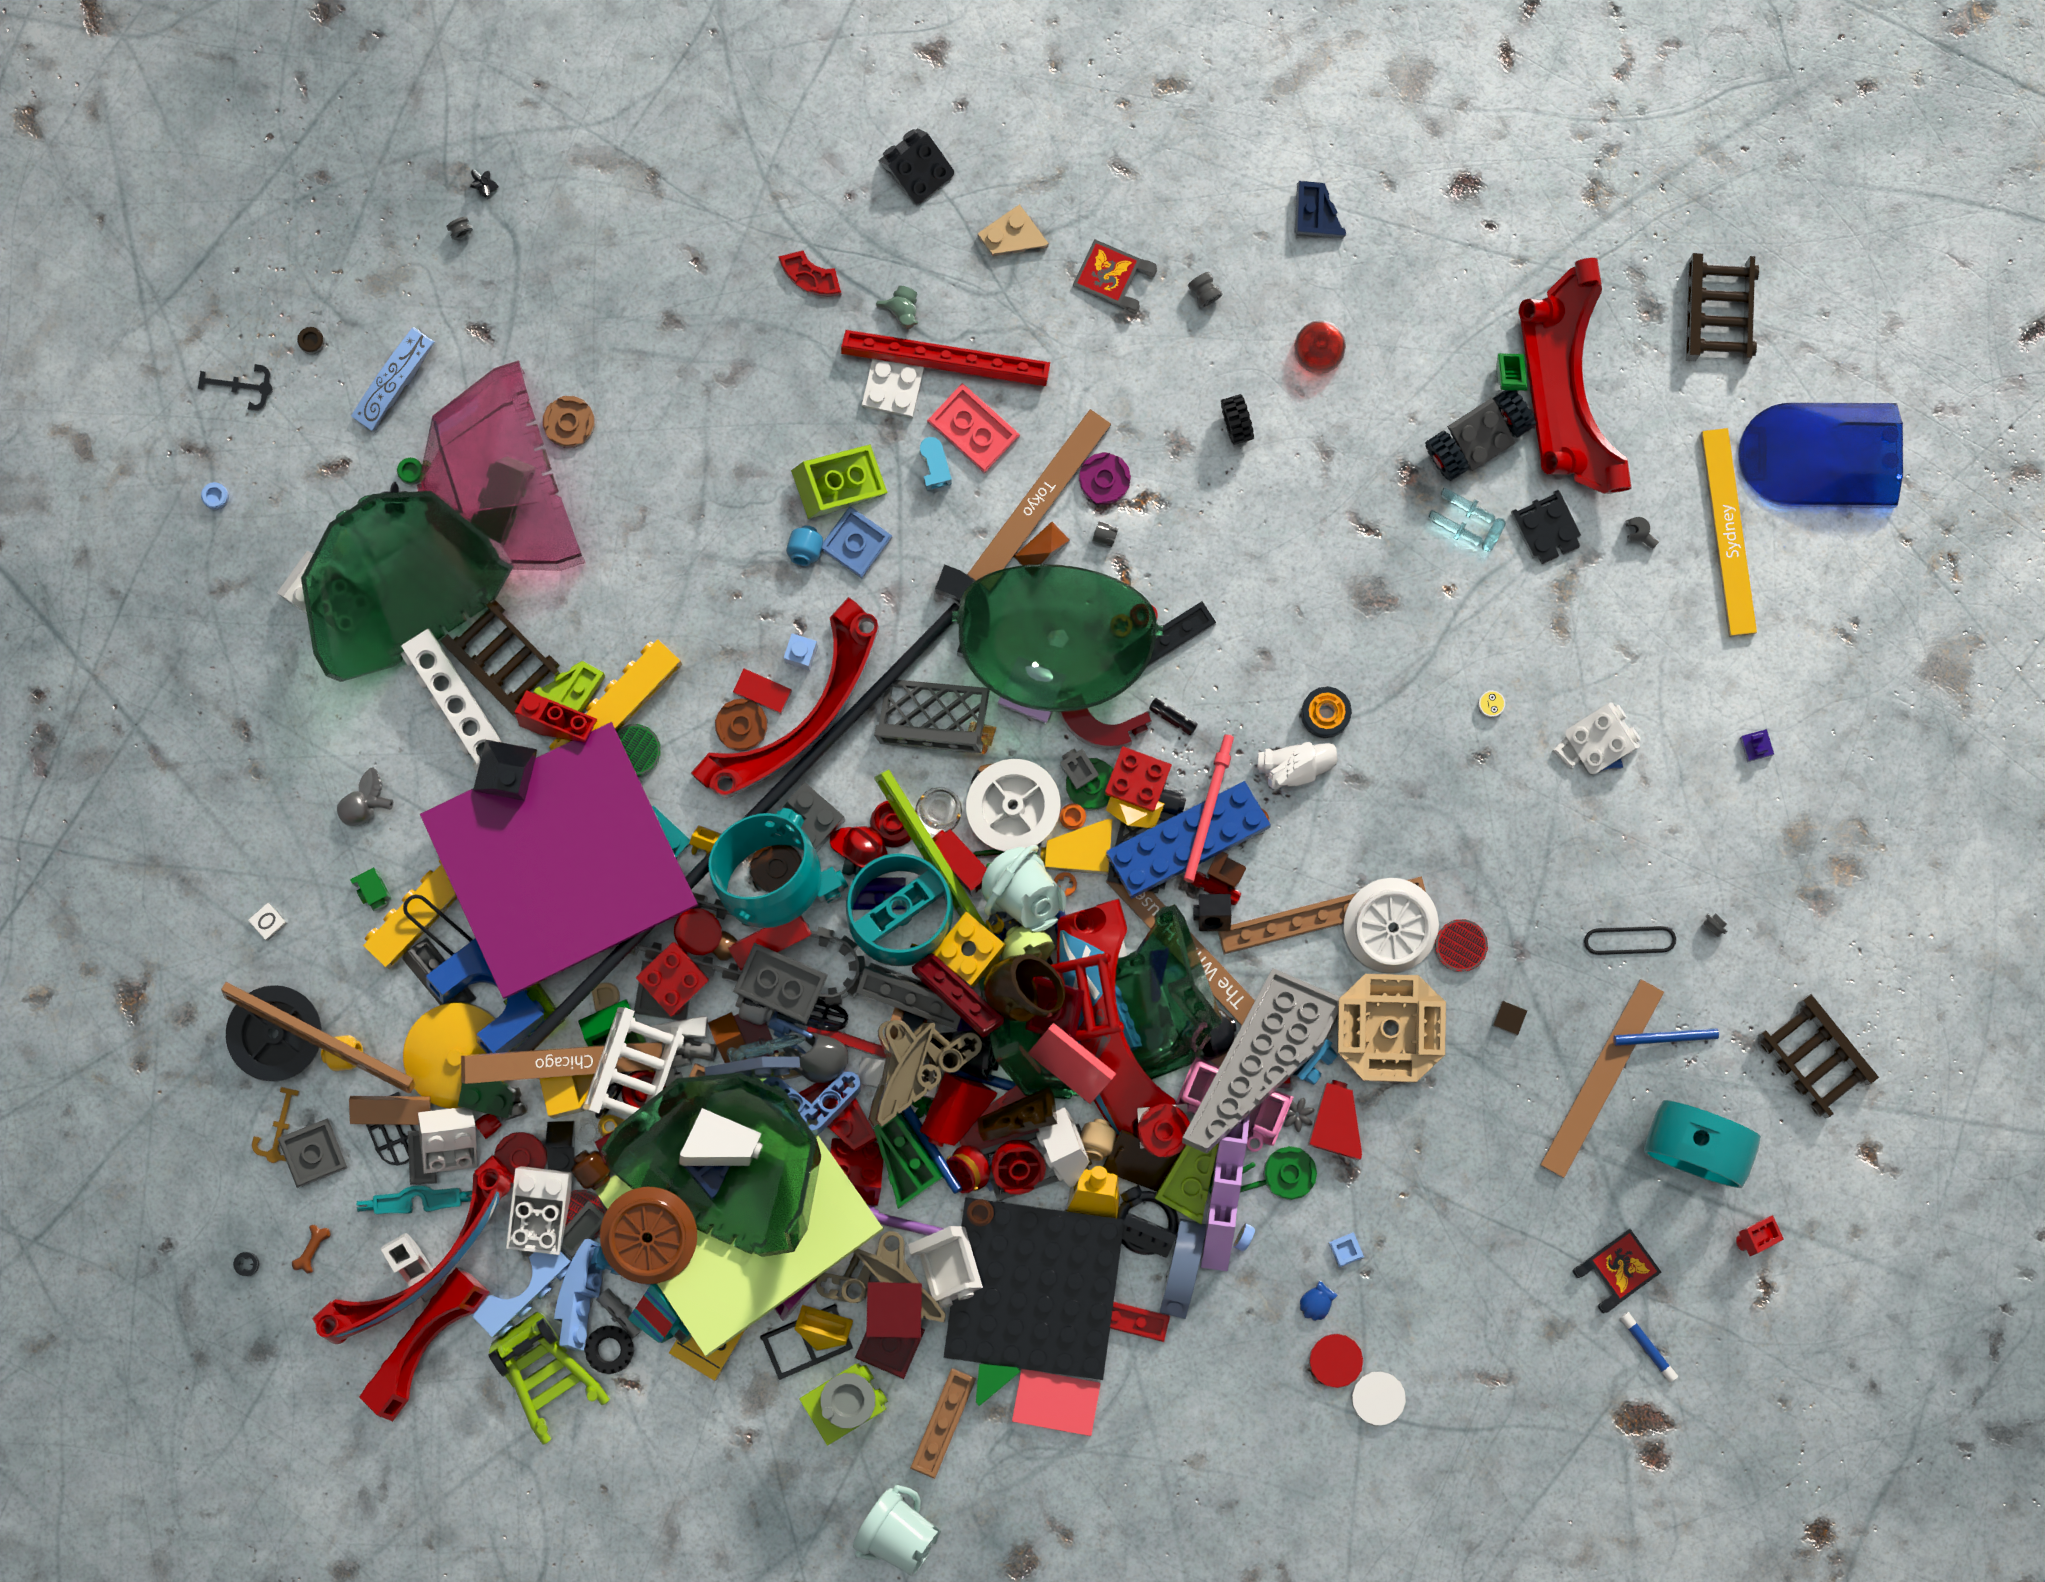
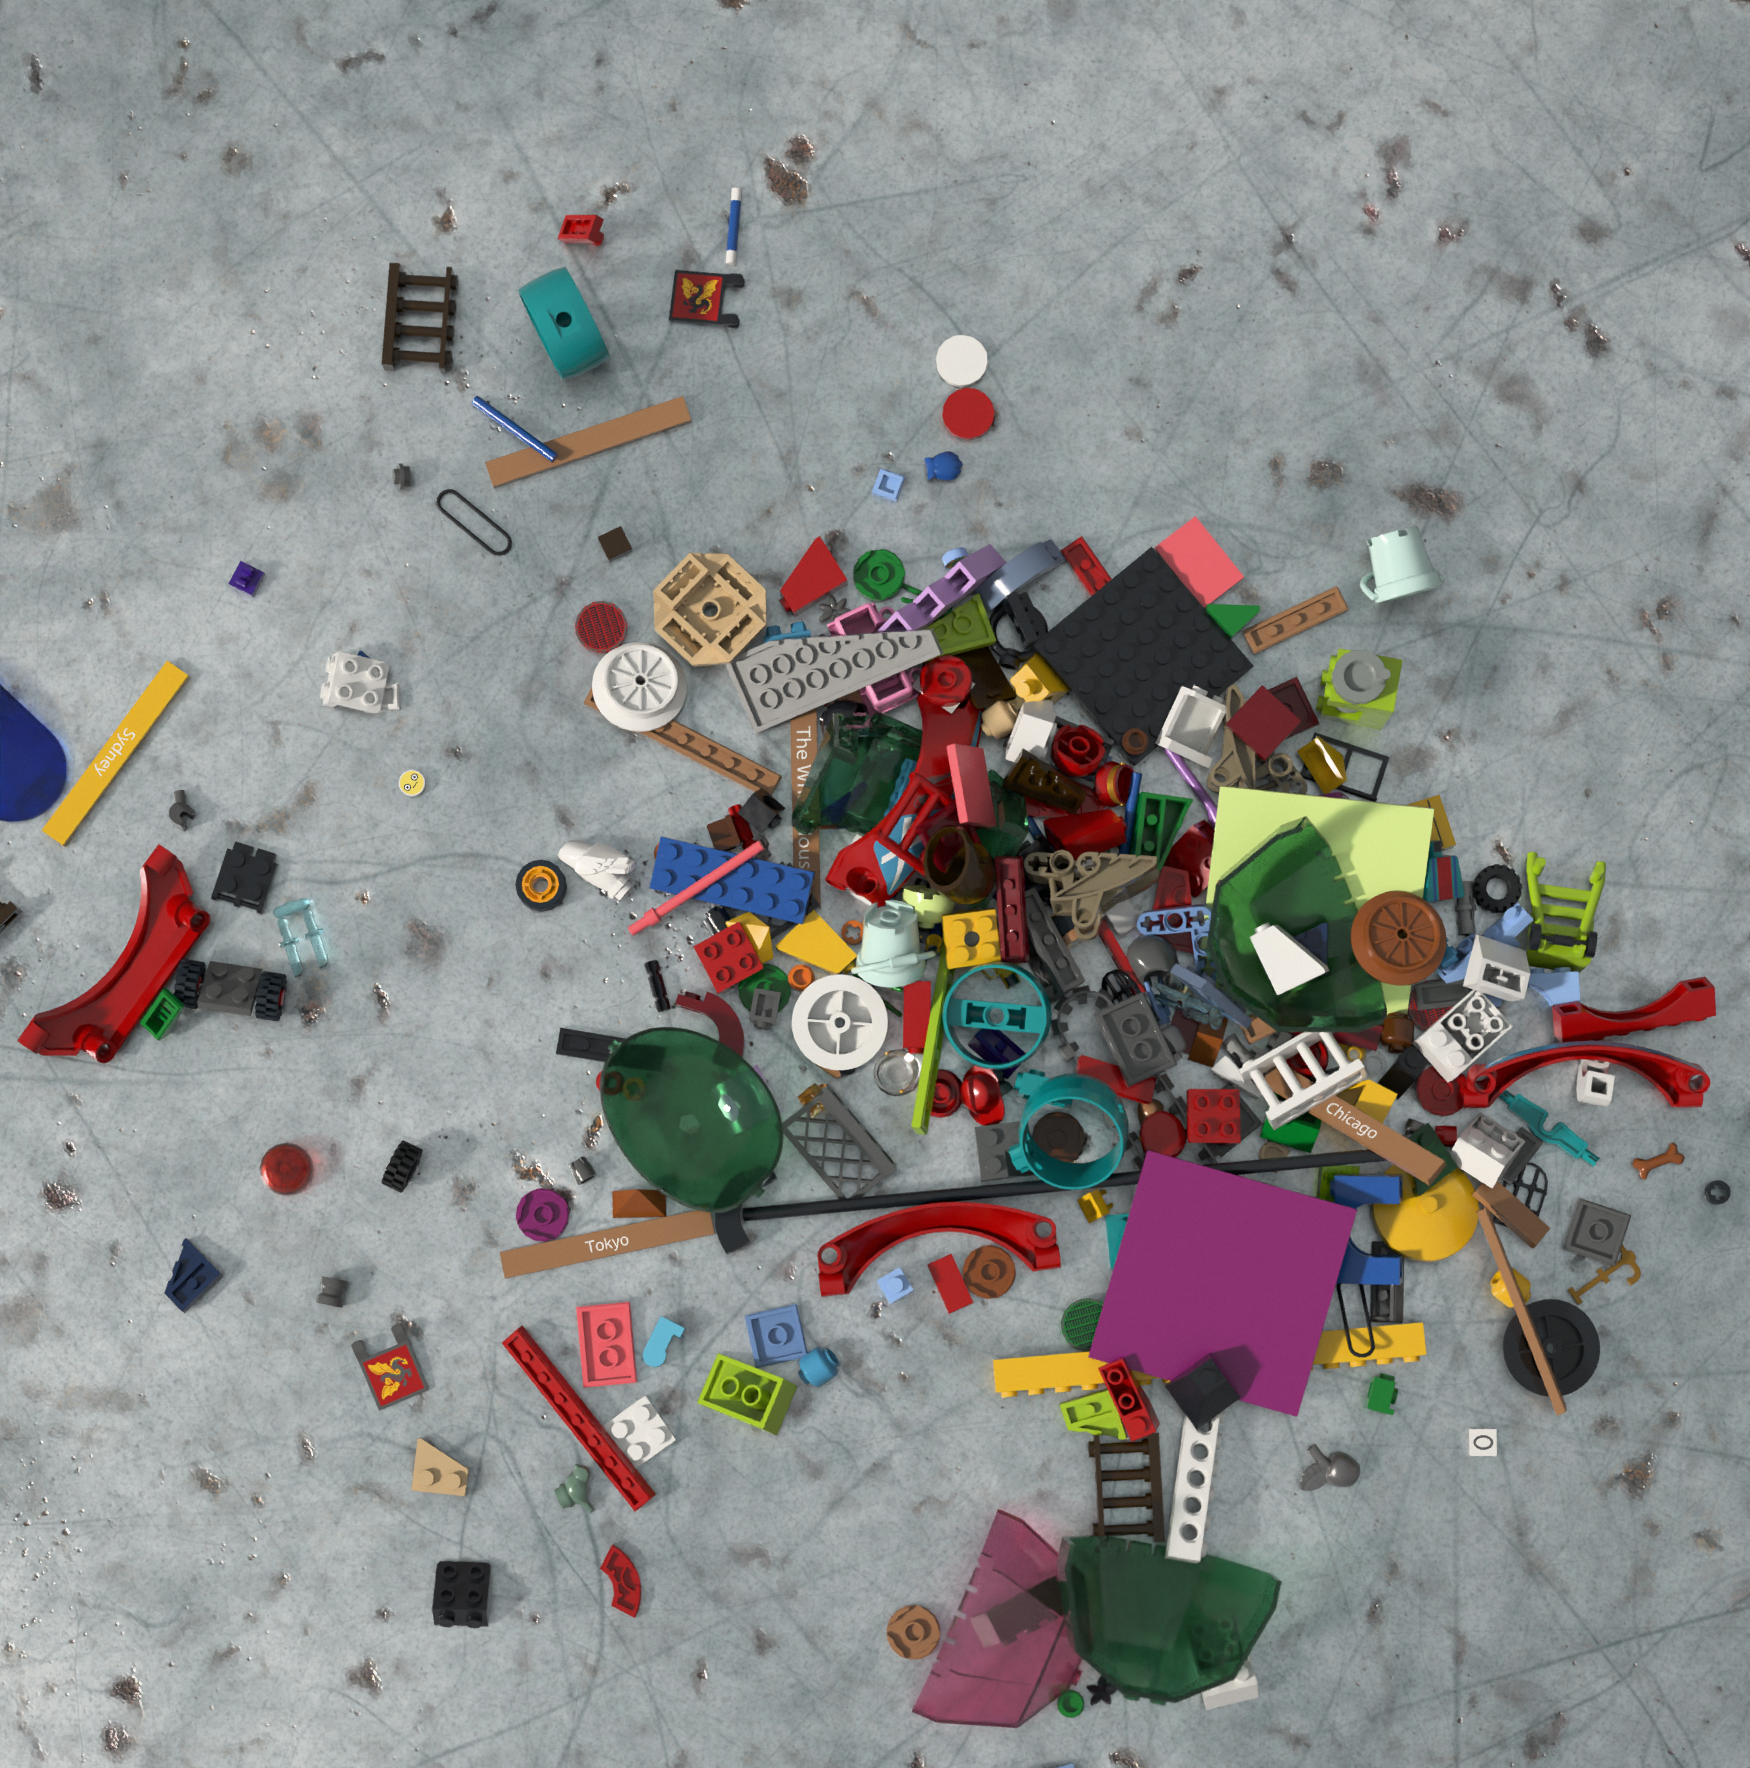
camera: 135 degrees left, 0 degrees up
none -> white slope [1463,935,1531,1002]

